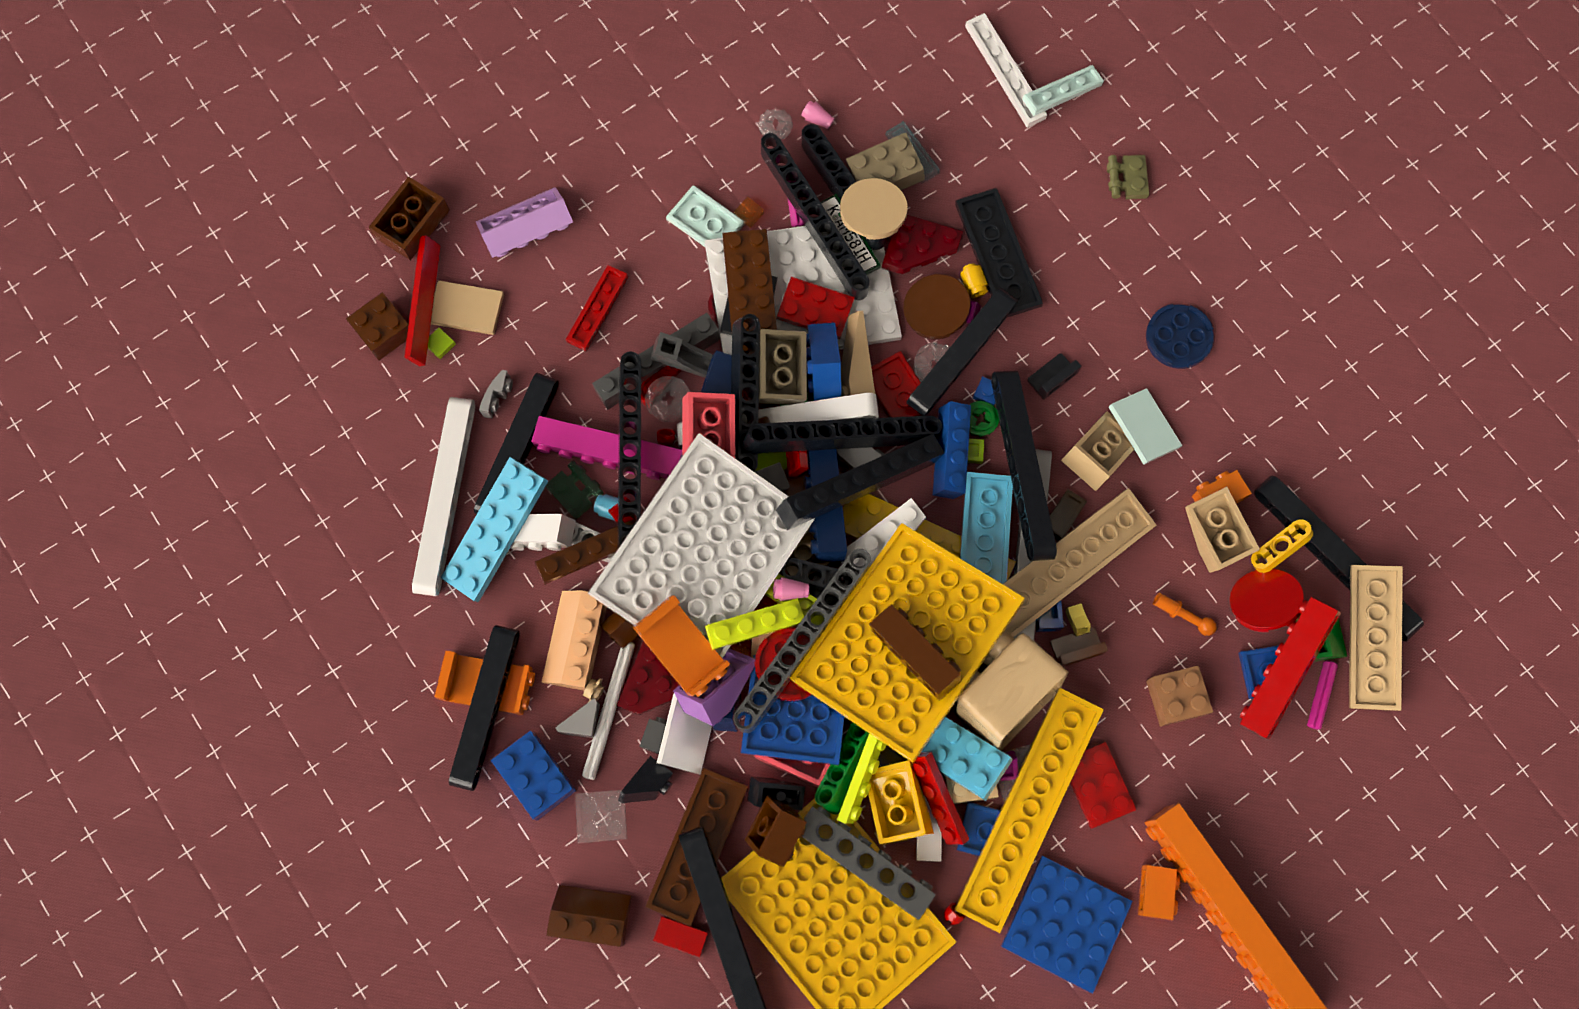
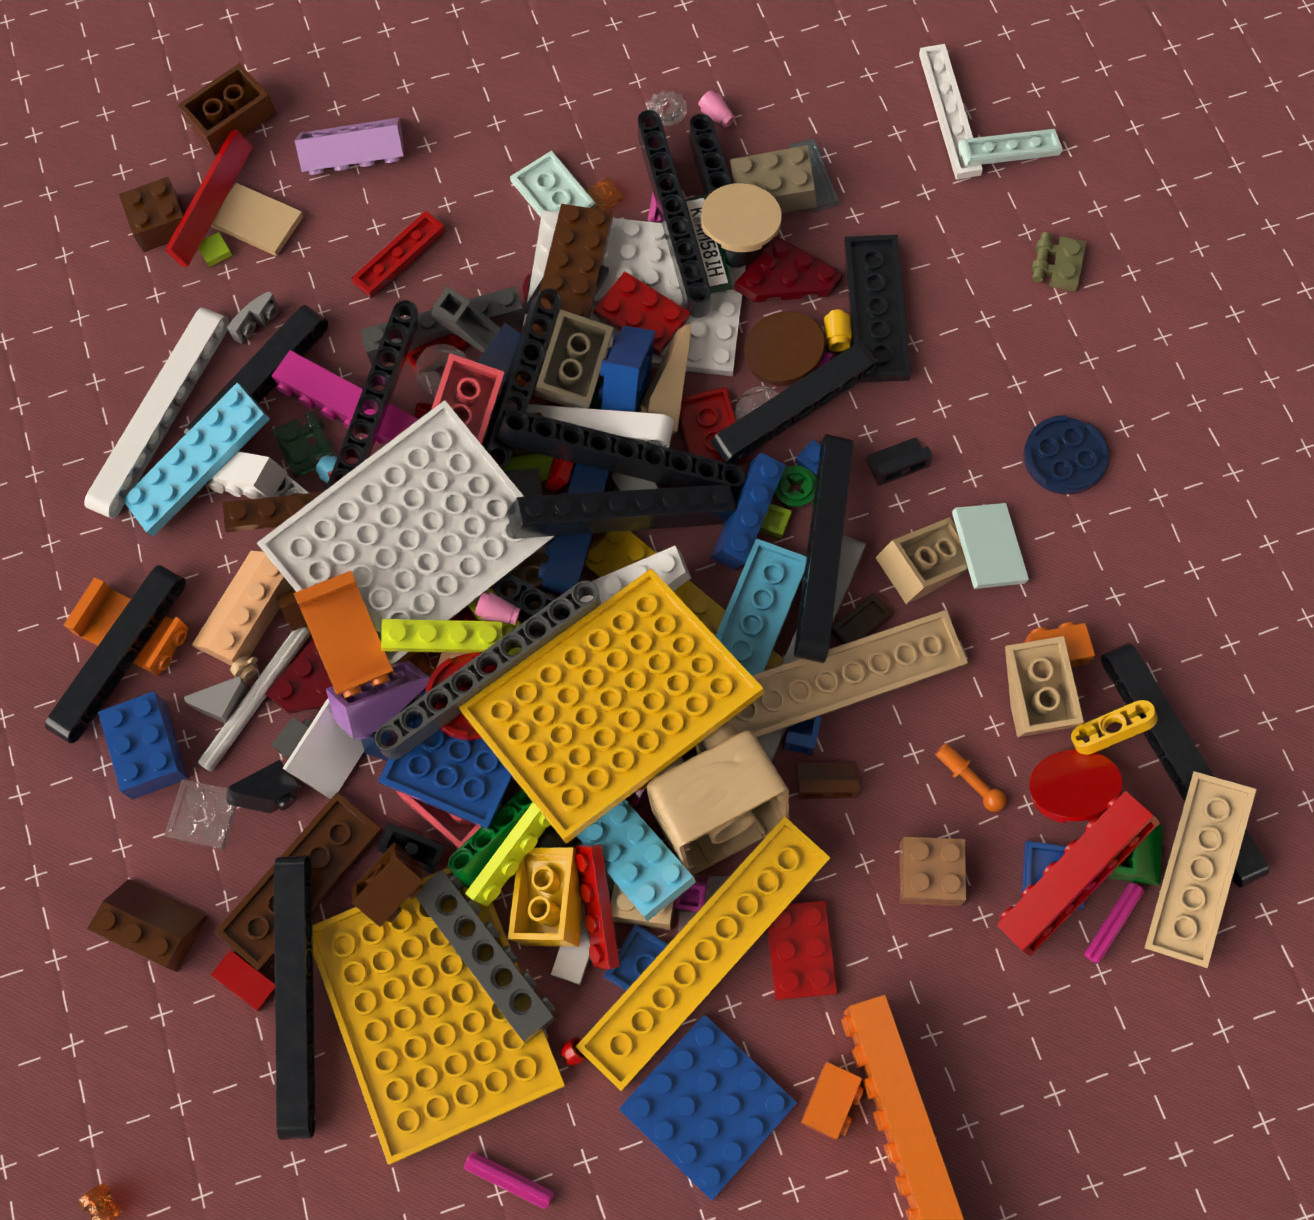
camera: 20 degrees right, 5 degrees down
reddish brown brick [869,604,961,701] -> none
light yellow piece [1065,604,1090,636] -> none

